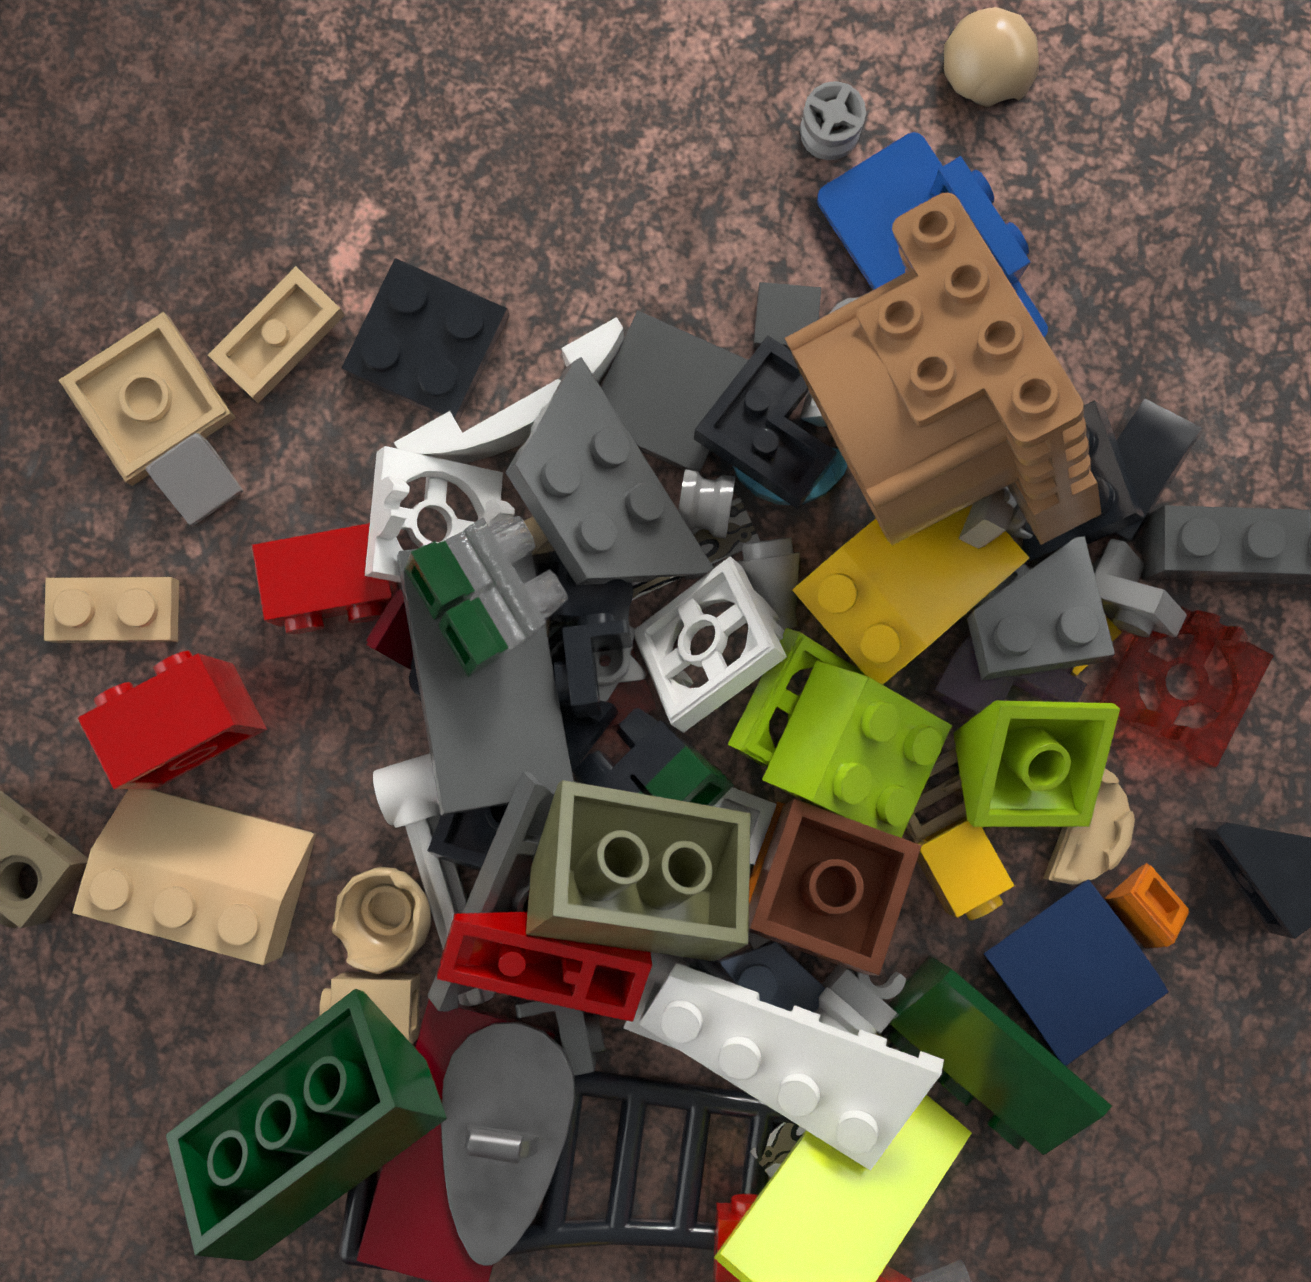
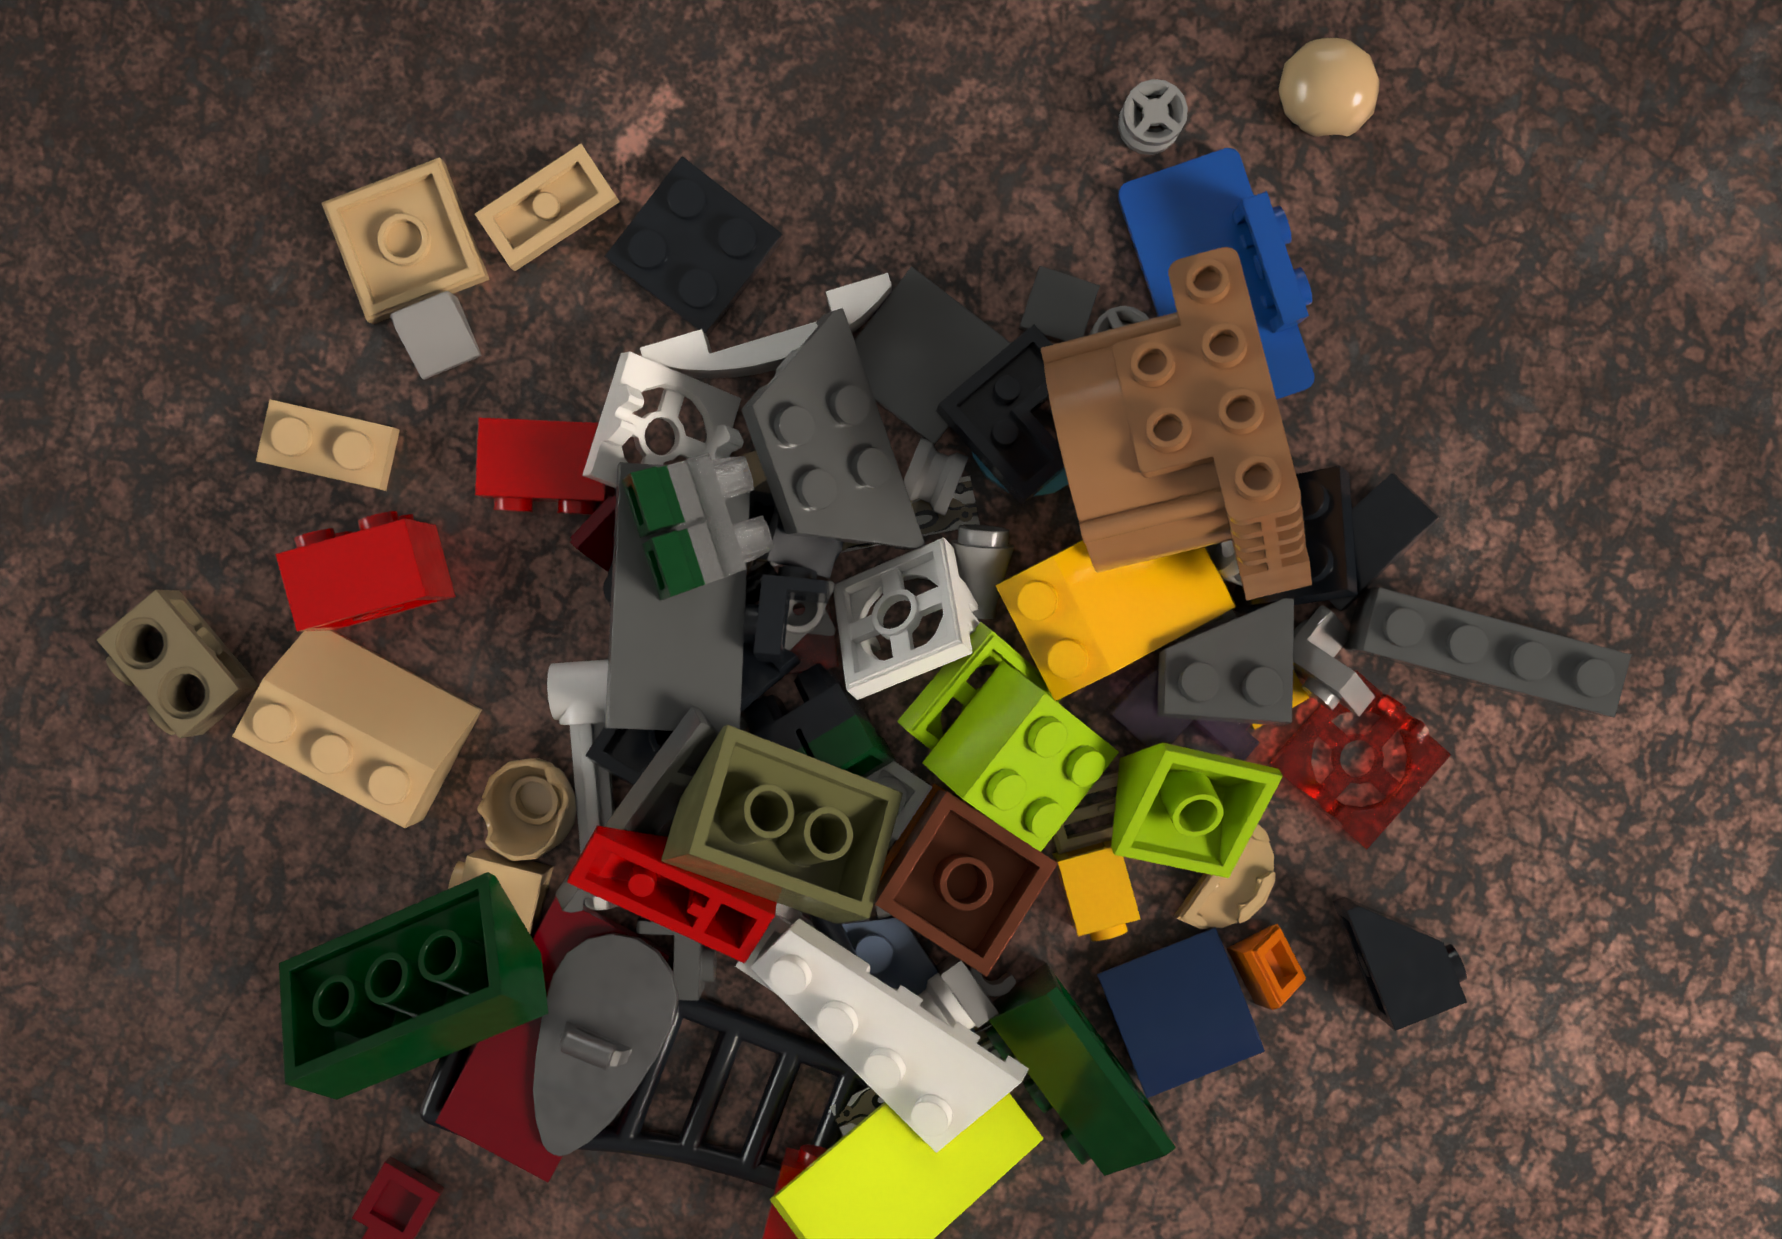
camera: 10 degrees right, 5 degrees up
light grey tile [959,488,1013,549] -> none

